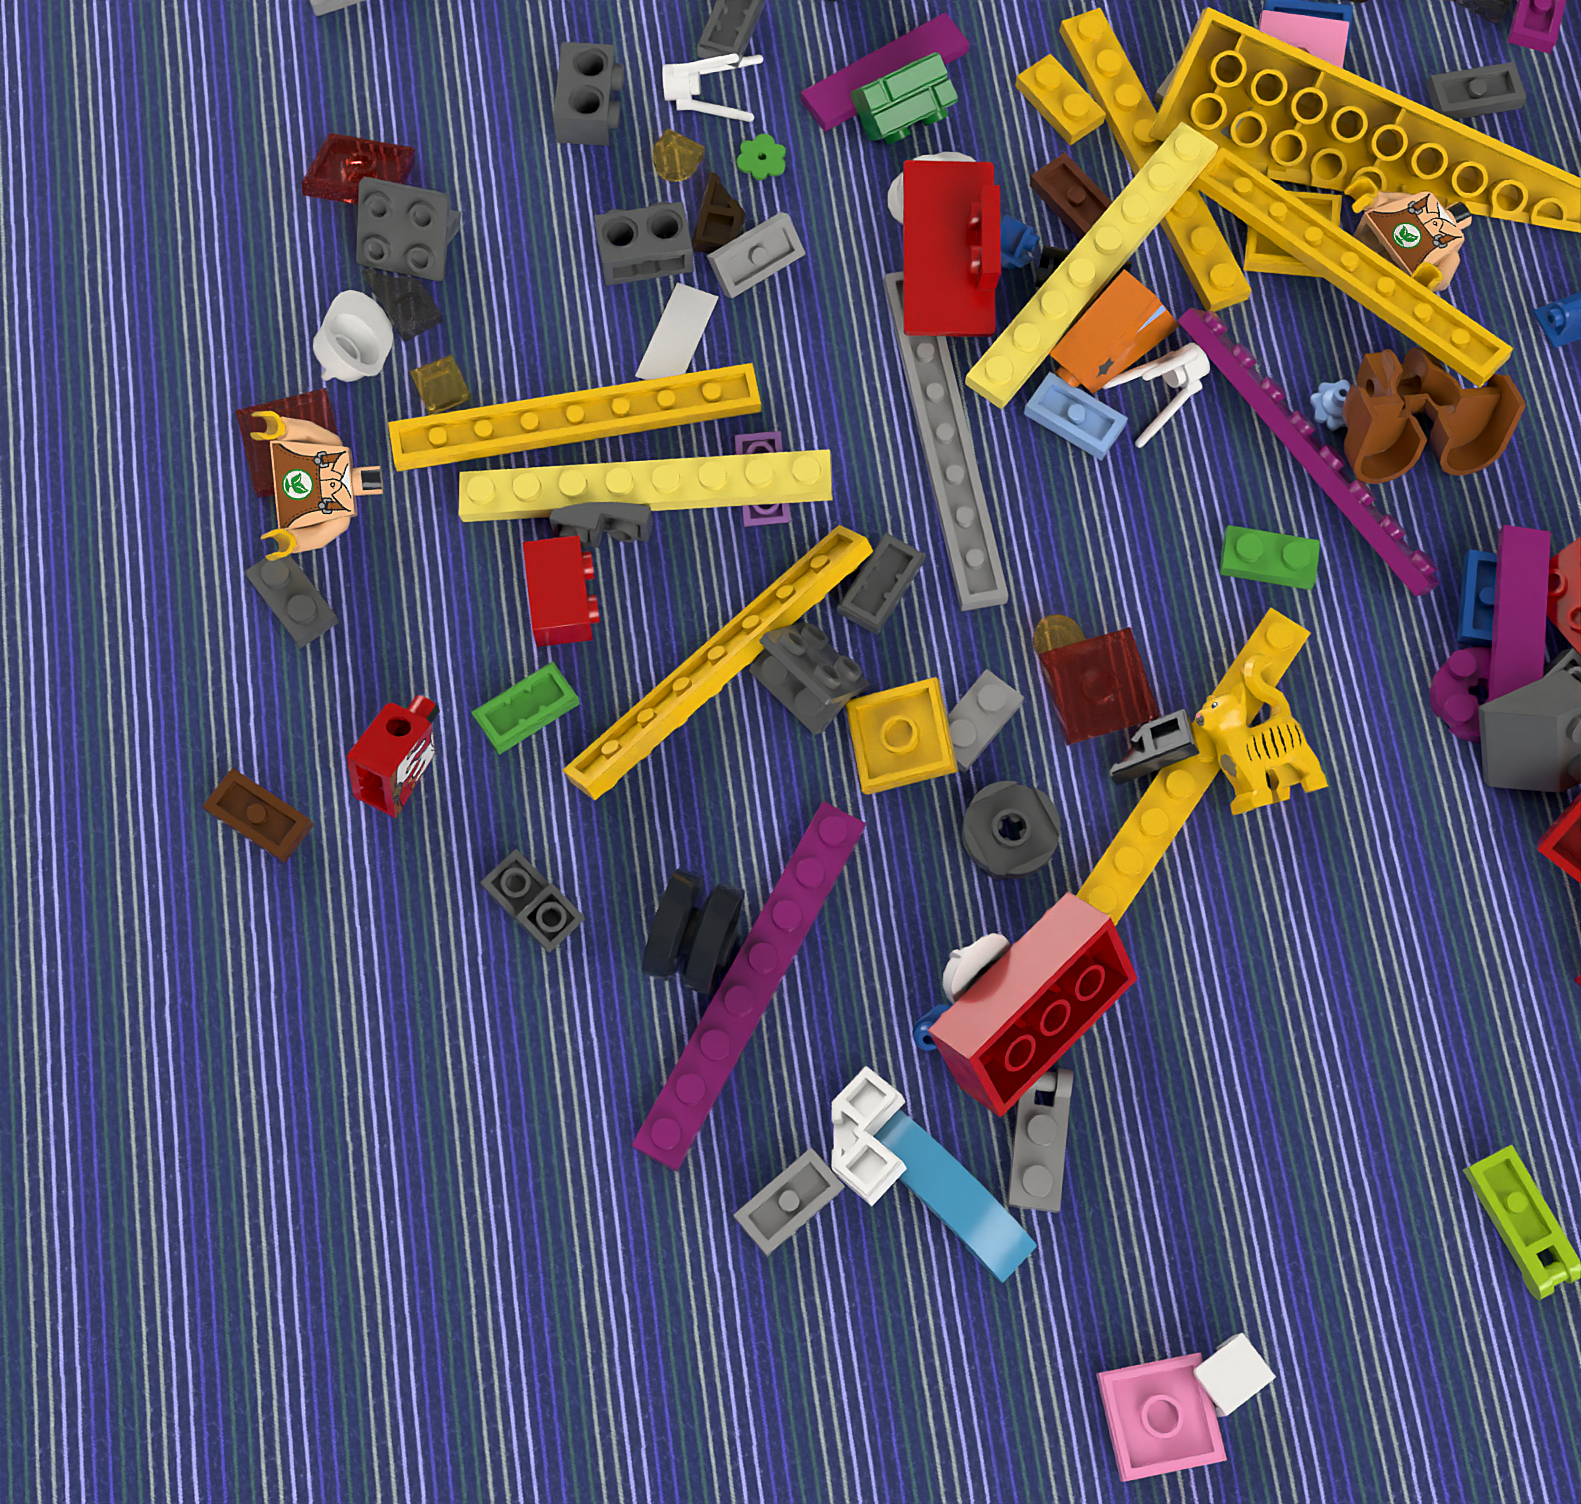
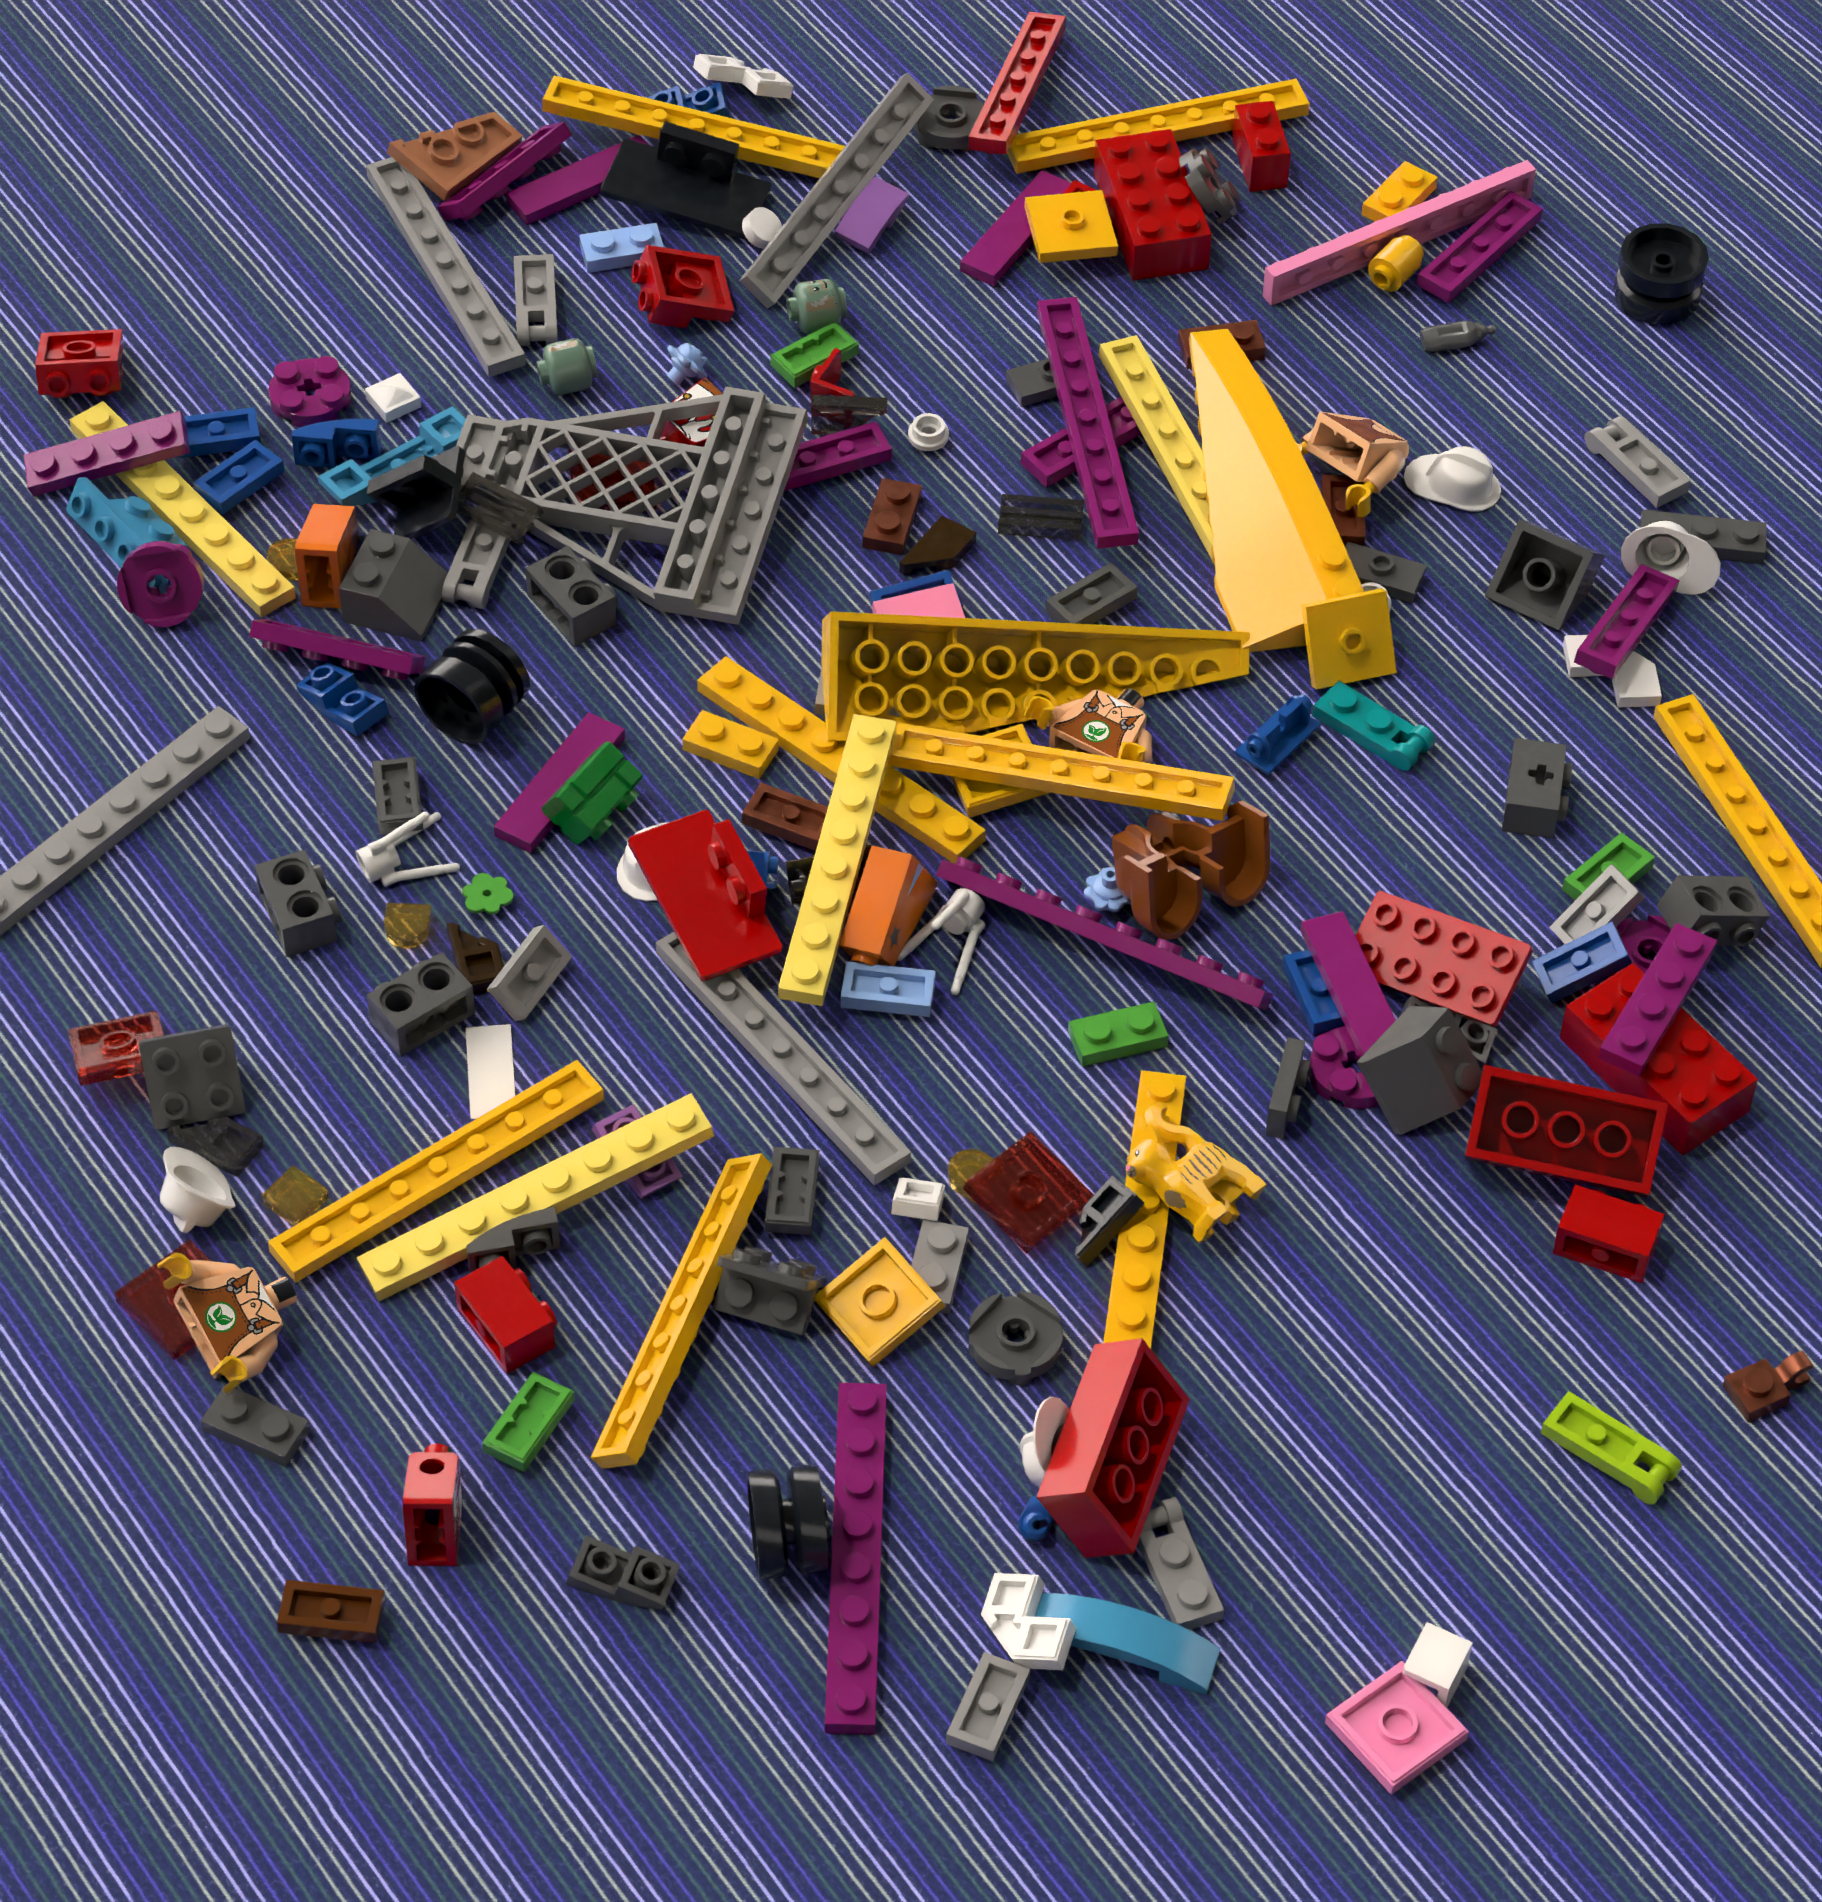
camera: 25 degrees left, 20 degrees down
none -> white tile [891,1178,945,1221]
none -> dark grey plate [1265,1037,1311,1139]

